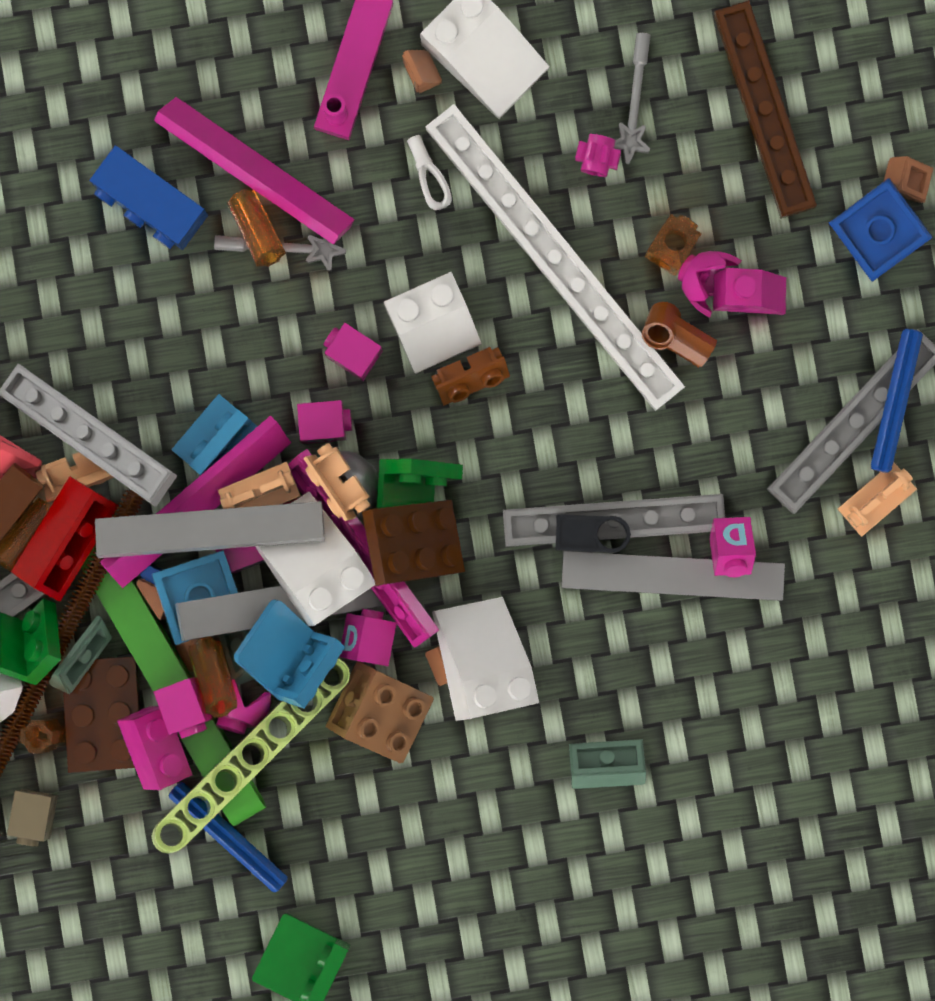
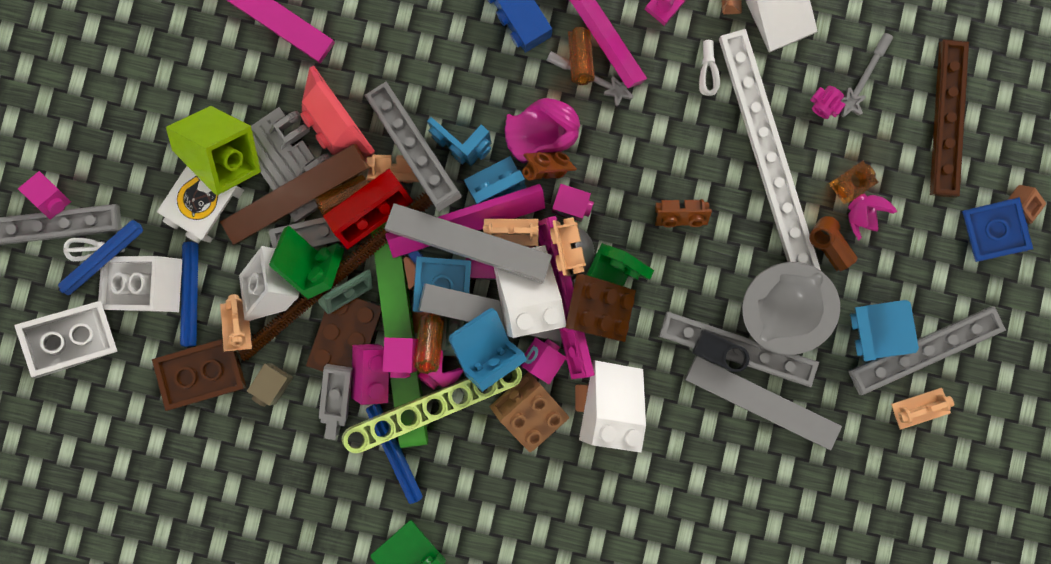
camera: 15 degrees right, 0 degrees up
clear orange axle [20,718,66,754] -> none
dark pink brick [323,323,383,381] -> none
white slope [384,272,482,374] -> none
sand green slope [569,739,646,789] -> none
dark pink brick [709,517,756,577] -> none
dark pink slope [713,268,786,315] -> none
blue axle [871,329,923,473] -> none
none -> light grey hinge [319,364,353,440]
none -> dark azure bracket [427,117,492,166]
none -> dark pink piece [505,98,580,163]
none -> dark orange hinge [522,151,577,181]
none -> light grey piece [742,262,840,355]
none -> dark azure bracket [850,300,919,361]

